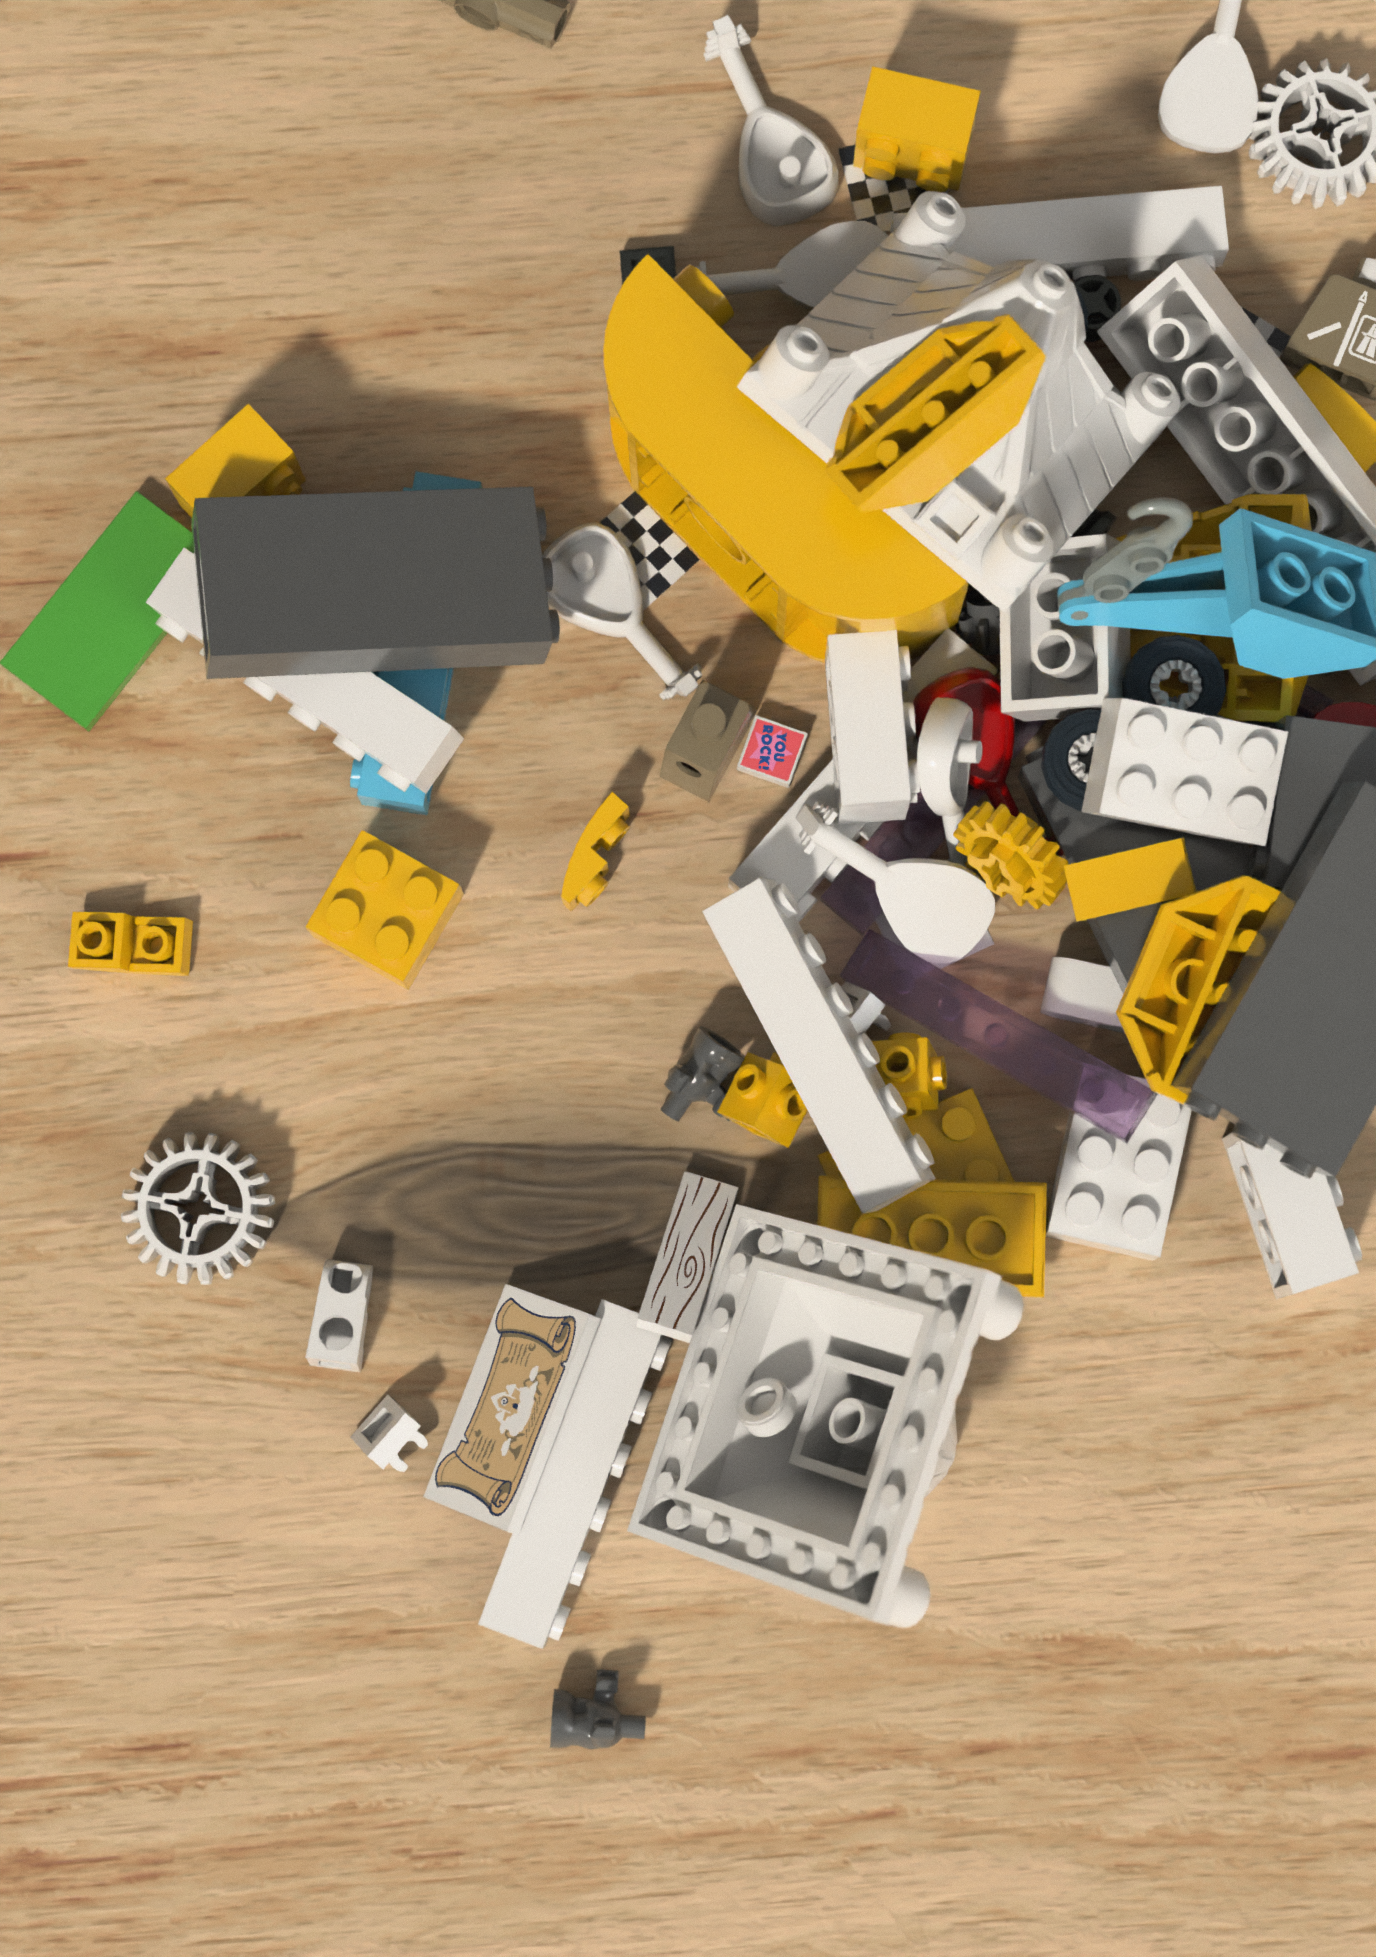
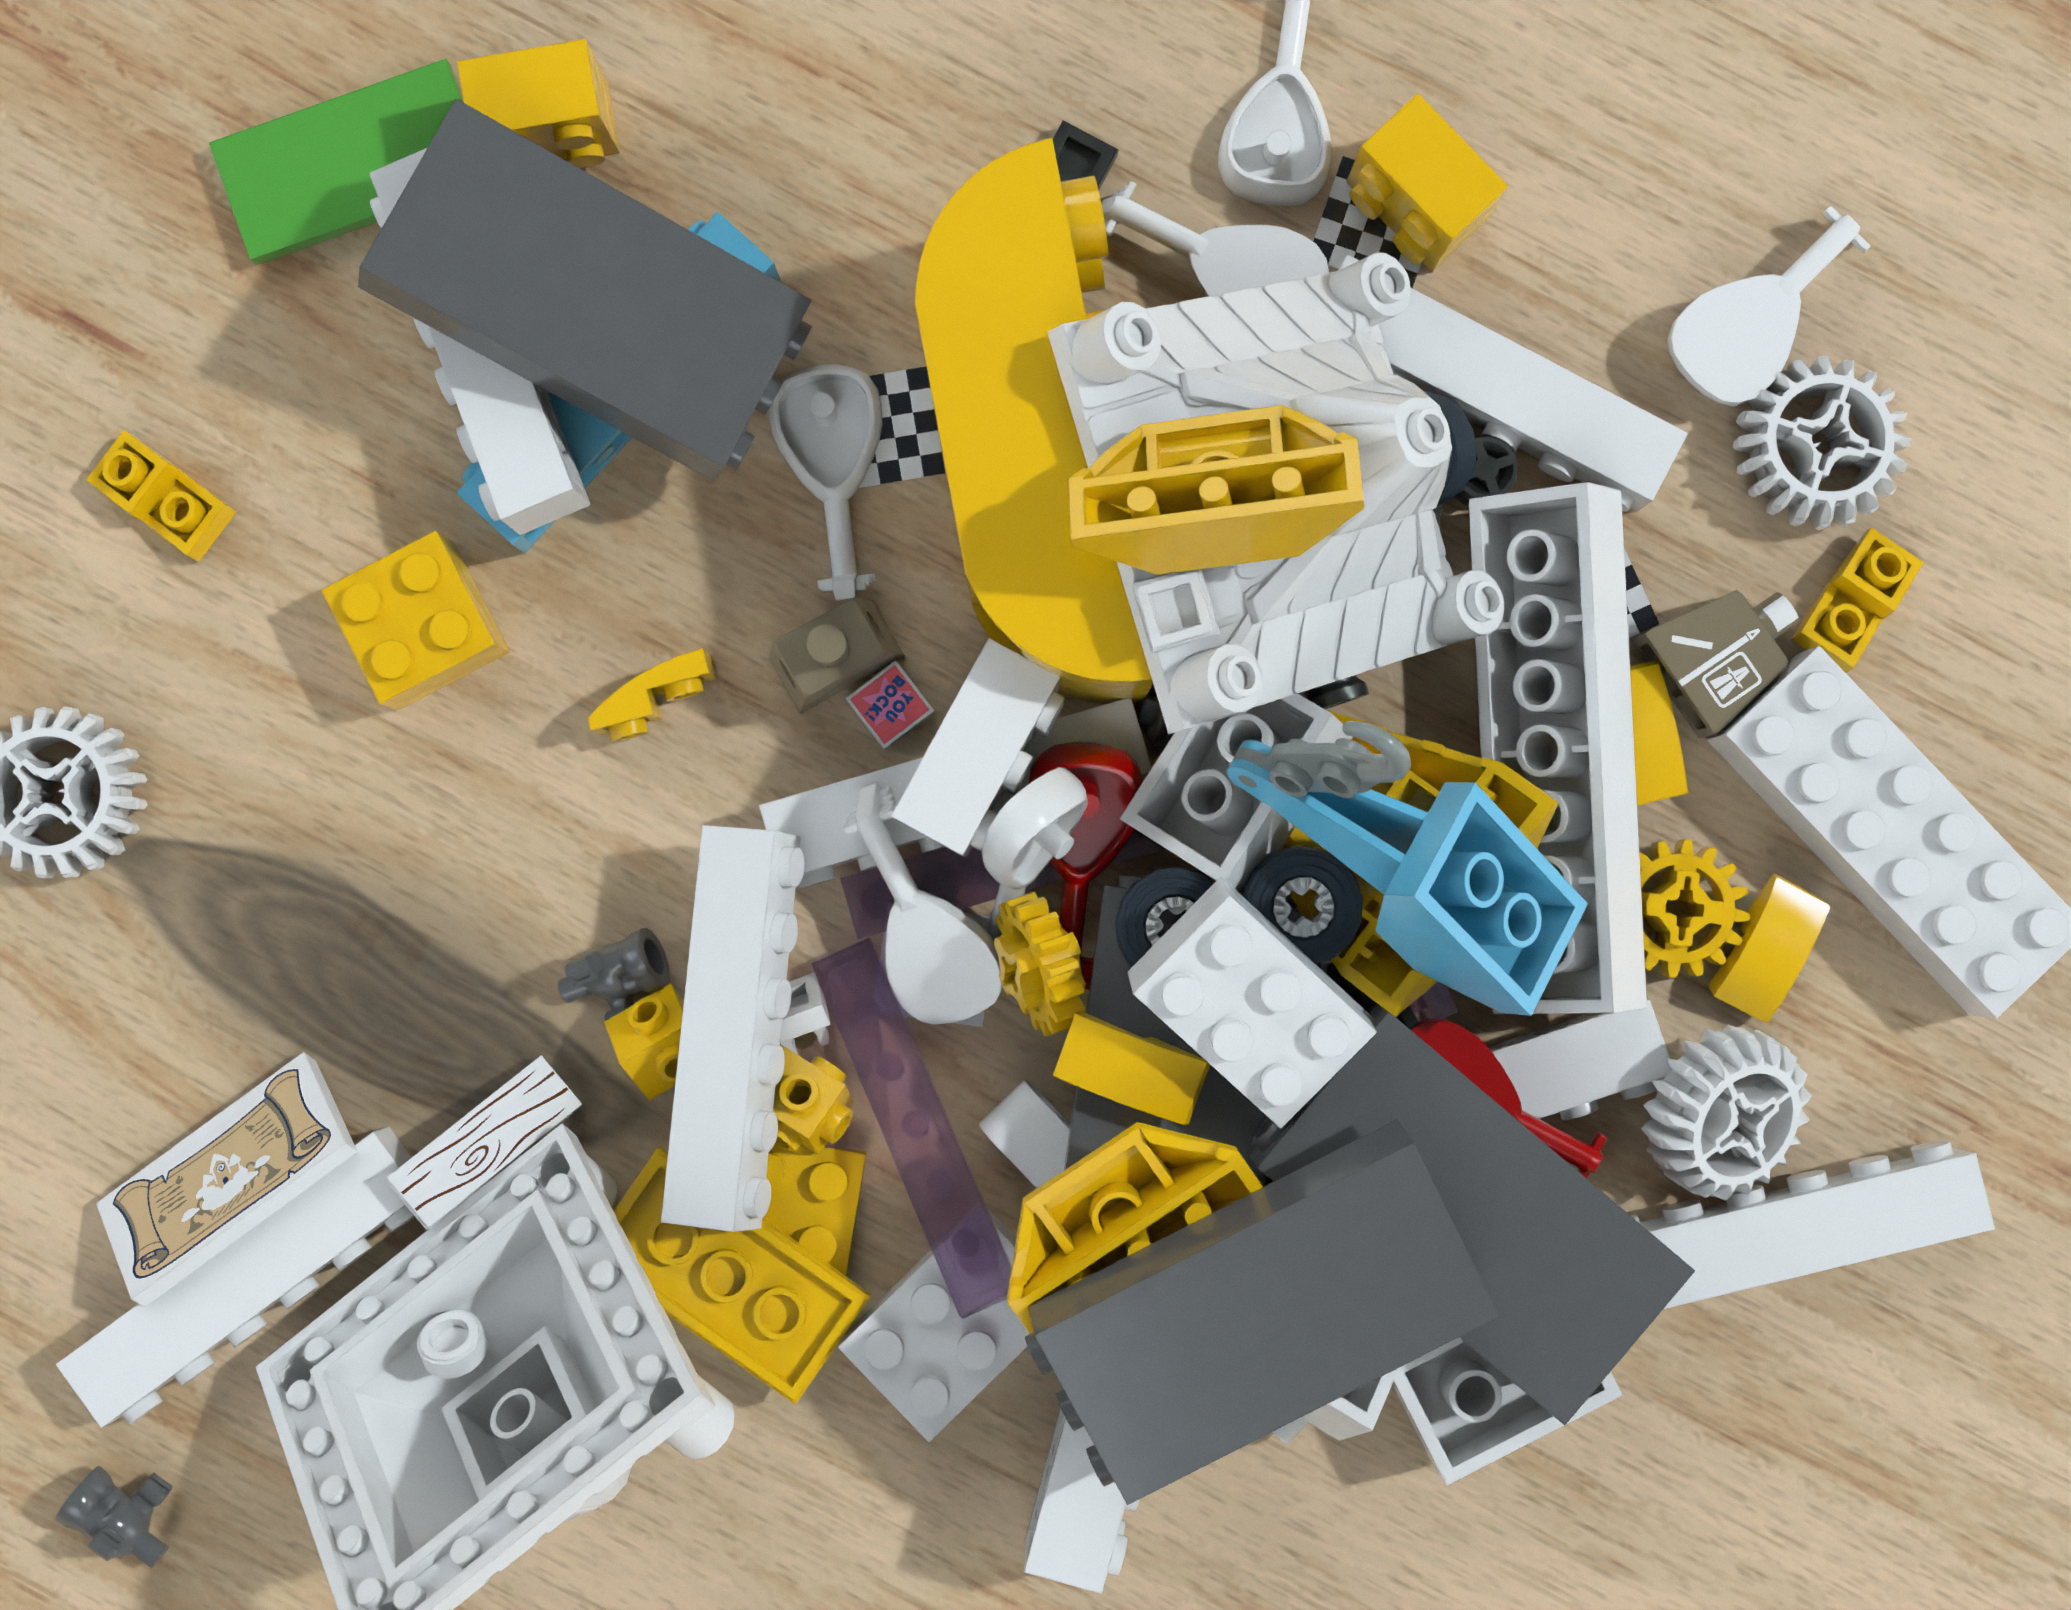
camera: 30 degrees right, 5 degrees up
white leg [306,1259,373,1372] -> none
white tile [350,1395,428,1472] -> none

